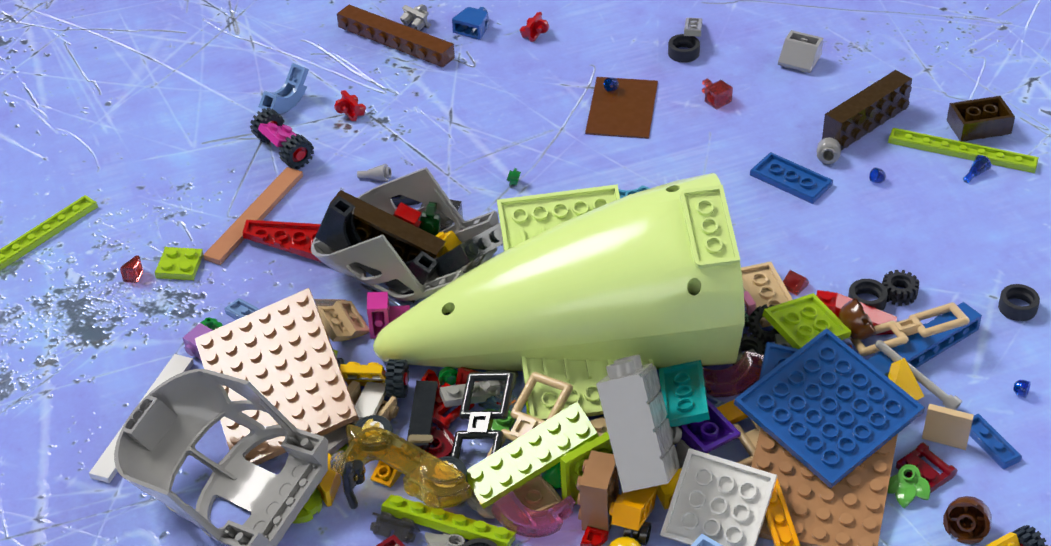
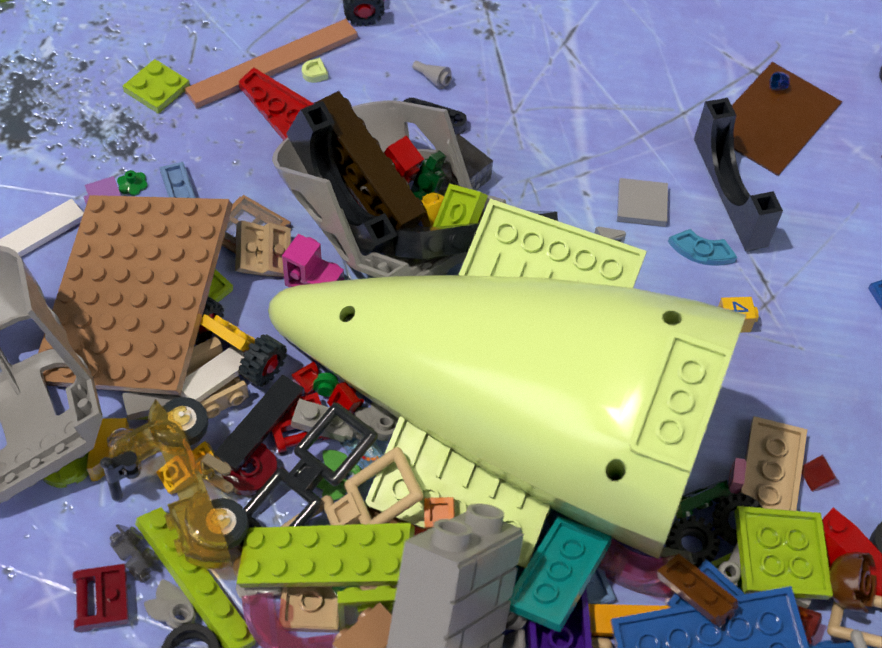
camera: 25 degrees right, 15 degrees up
clear red slope [120,255,143,283] -> none
green plate [507,168,521,186] -> none
none -> yellowish green tile [302,58,328,83]
none -> orange tile [424,497,455,529]
none -> lime plate [433,183,488,227]
none -> light grey tile [617,178,668,227]
none -> reddish brown hinge [657,554,739,627]
none -> black arch [694,97,783,251]

